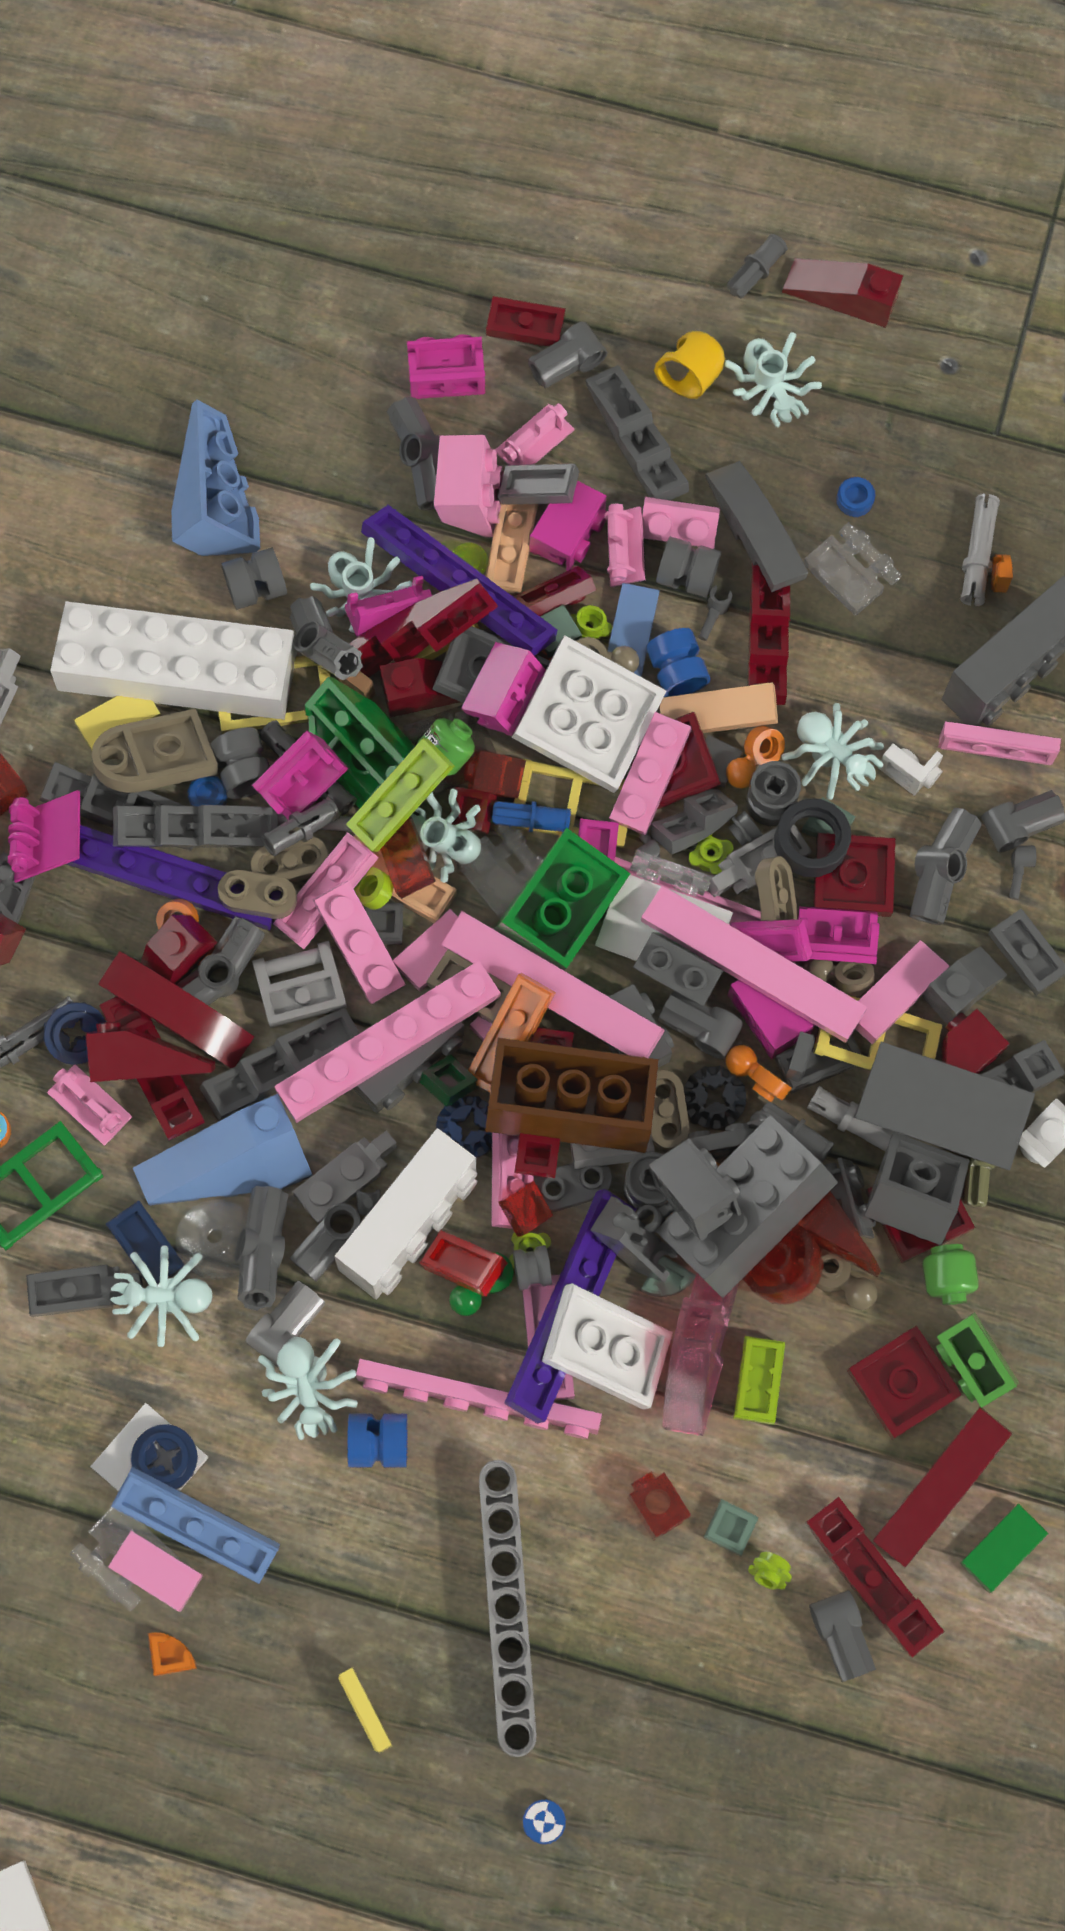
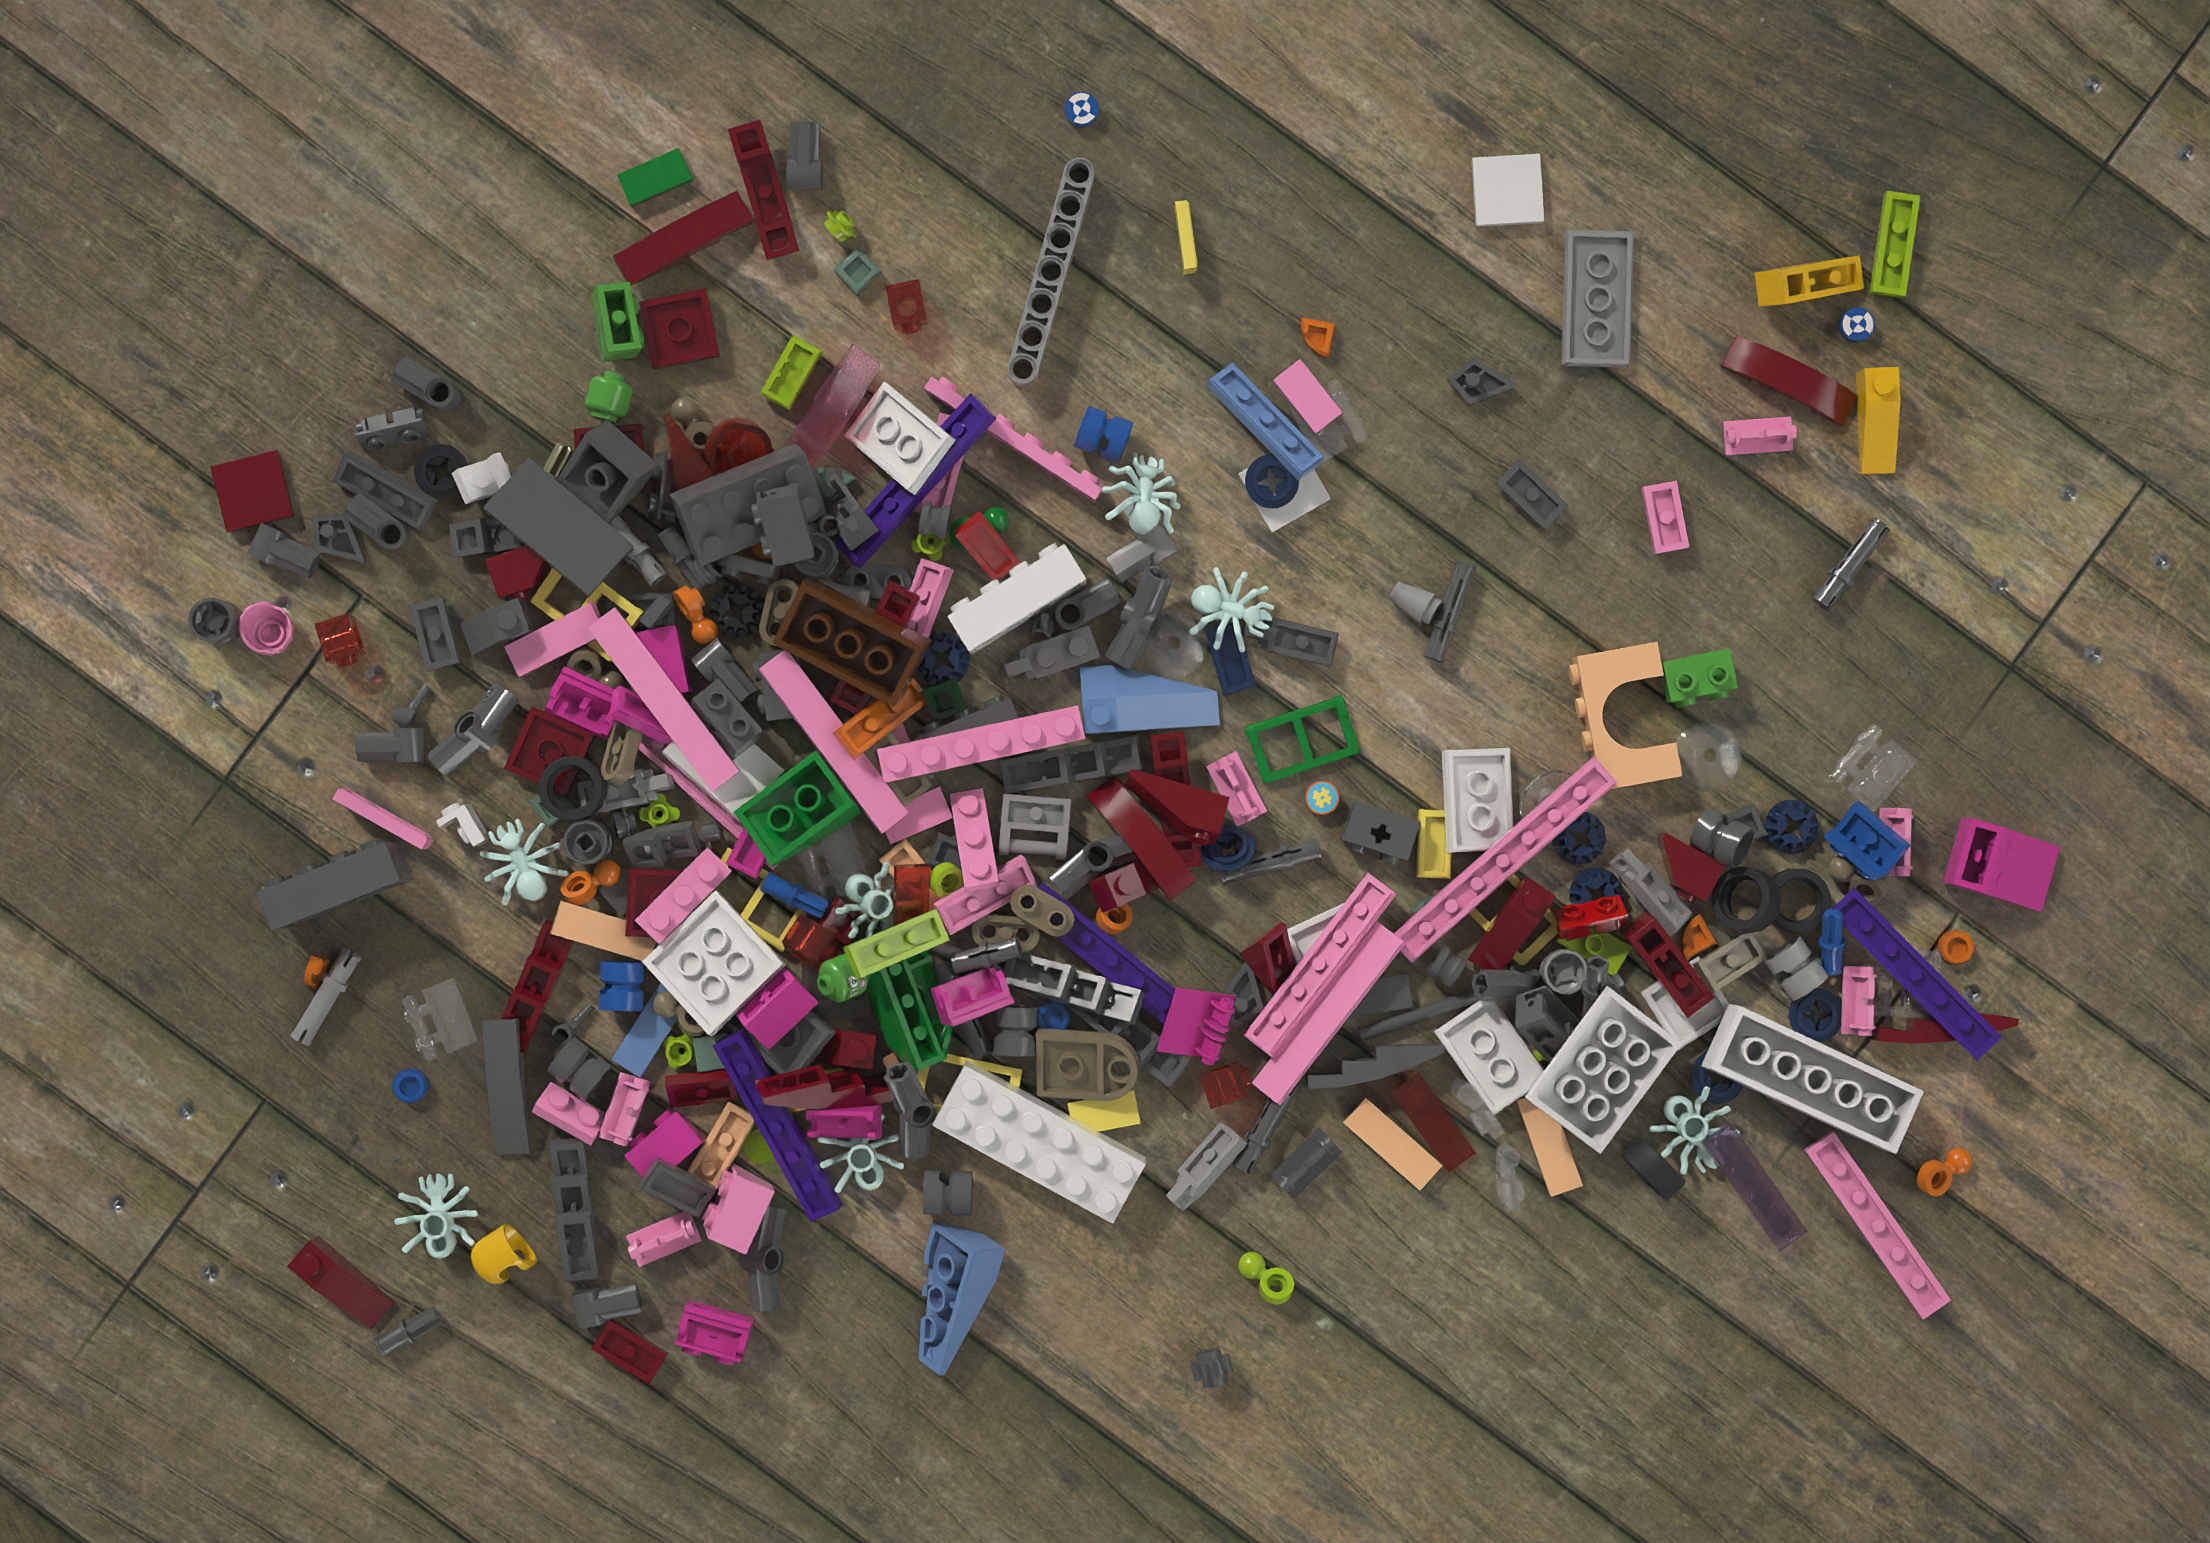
camera: 160 degrees left, 15 degrees up
clear red tile [498,1181,554,1237] -> none
clear plate [629,850,712,896] -> none

